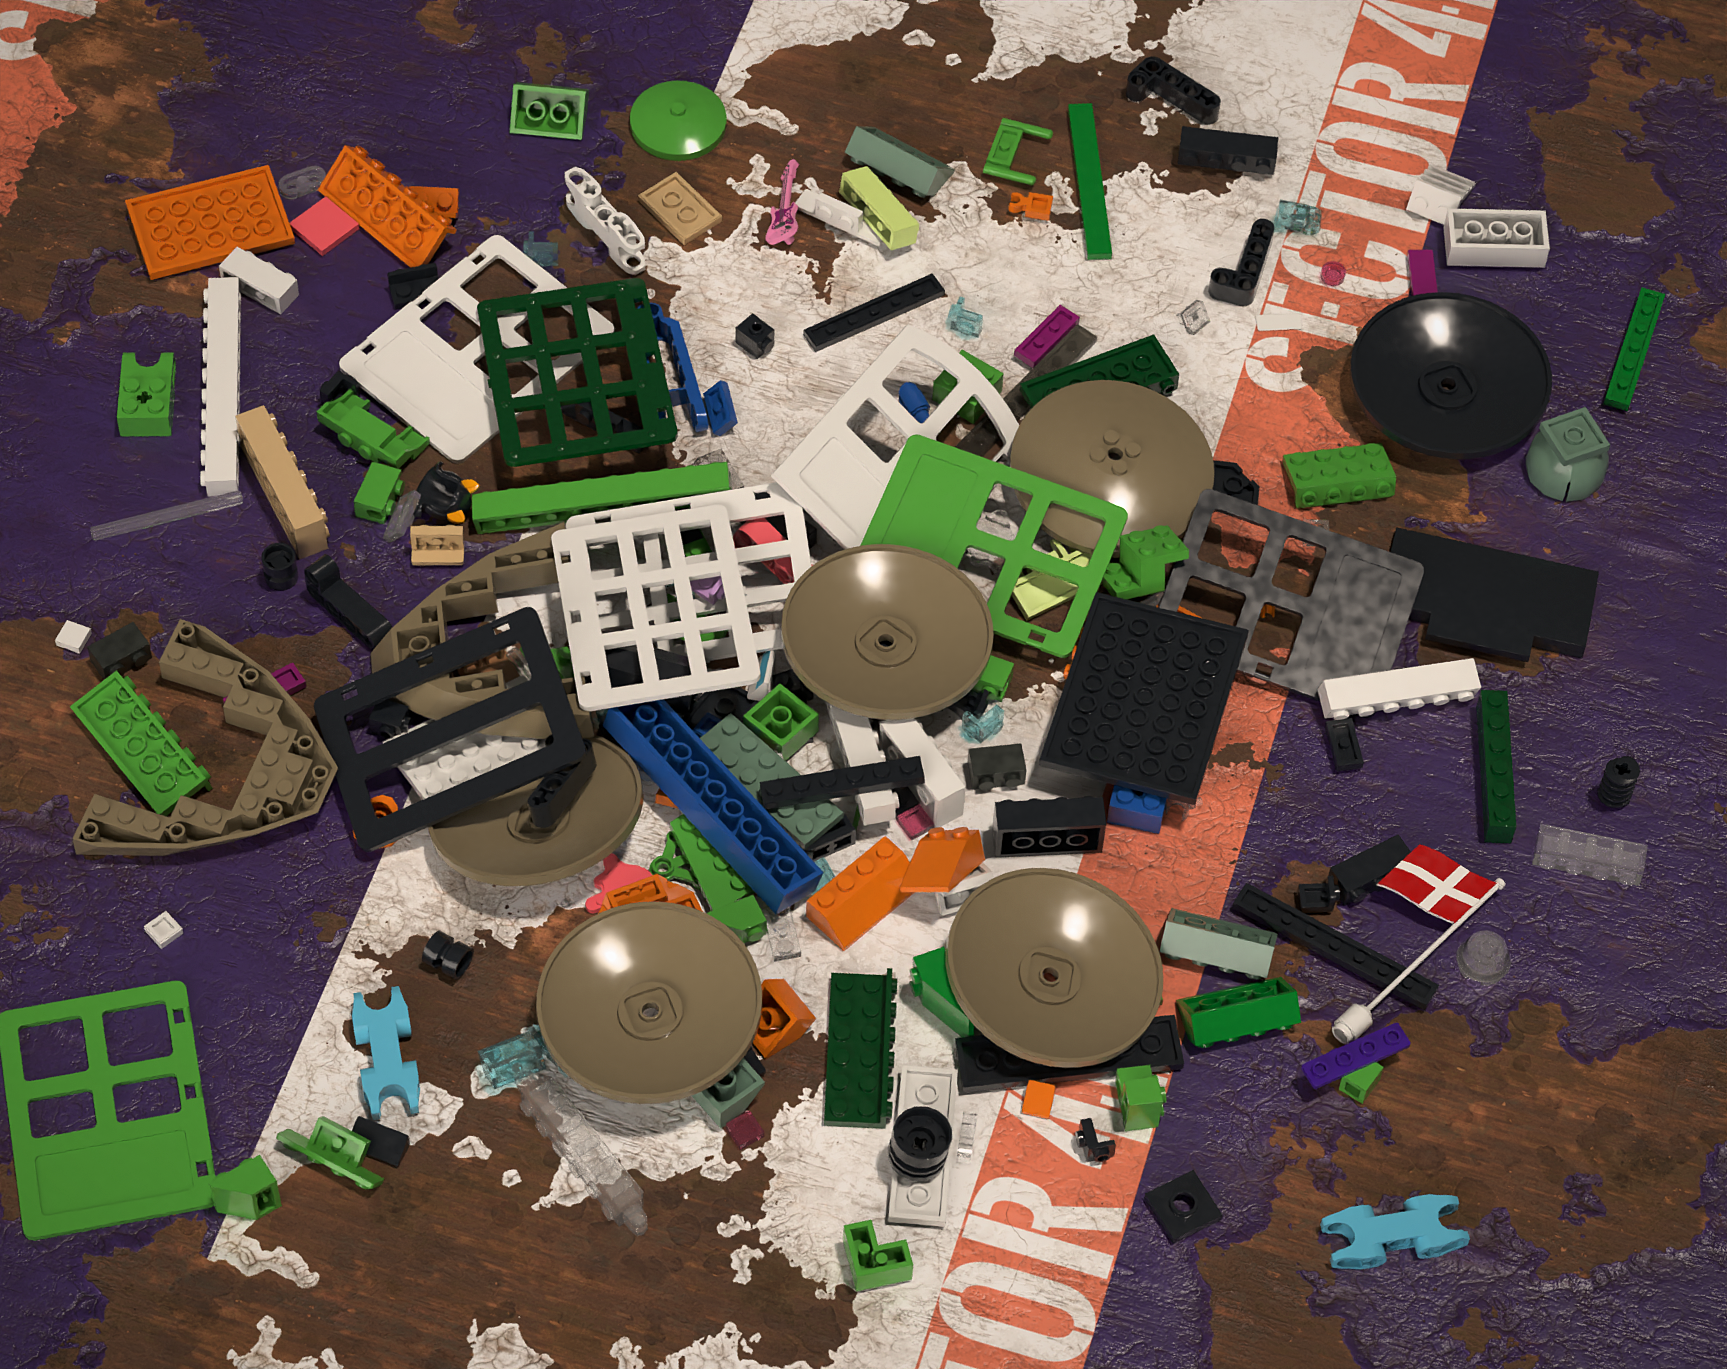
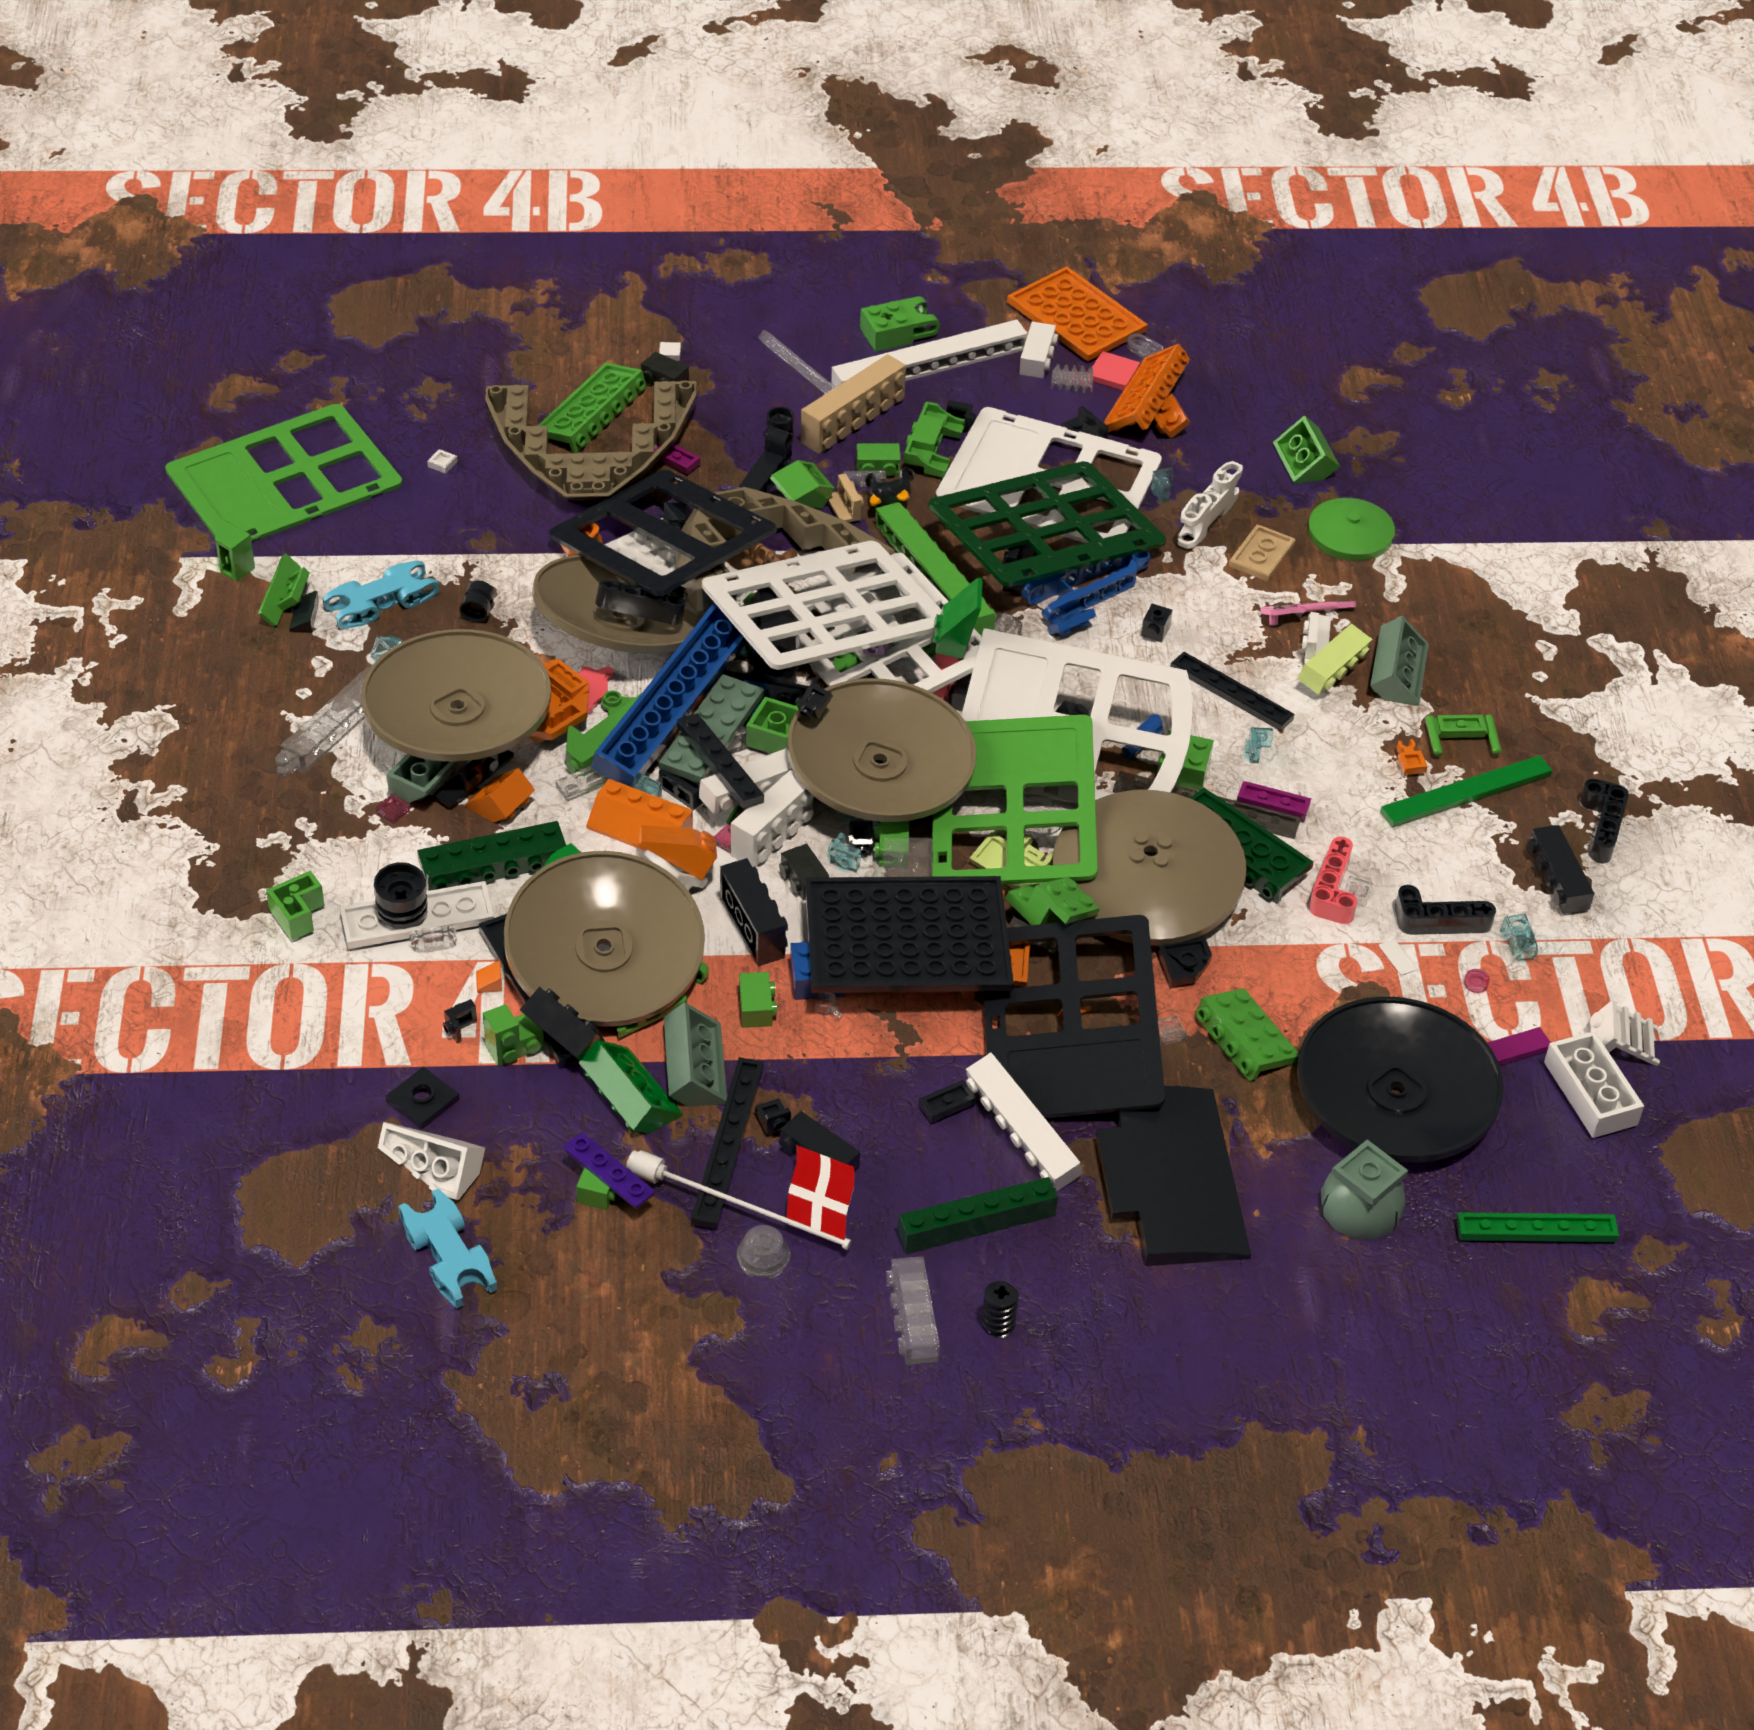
camera: 70 degrees right, 10 degrees down
none -> white wedge [378,1122,485,1200]
none -> black brick [520,986,601,1061]
none -> bright green brick [739,972,777,1028]
none -> bright green slope [770,460,835,509]
none -> black bracket [795,683,833,719]
none -> clear brick [882,837,932,877]
none -> green slope [933,578,982,659]
none -> clear piece [1051,364,1094,393]
none -> coral beam [1309,836,1358,924]

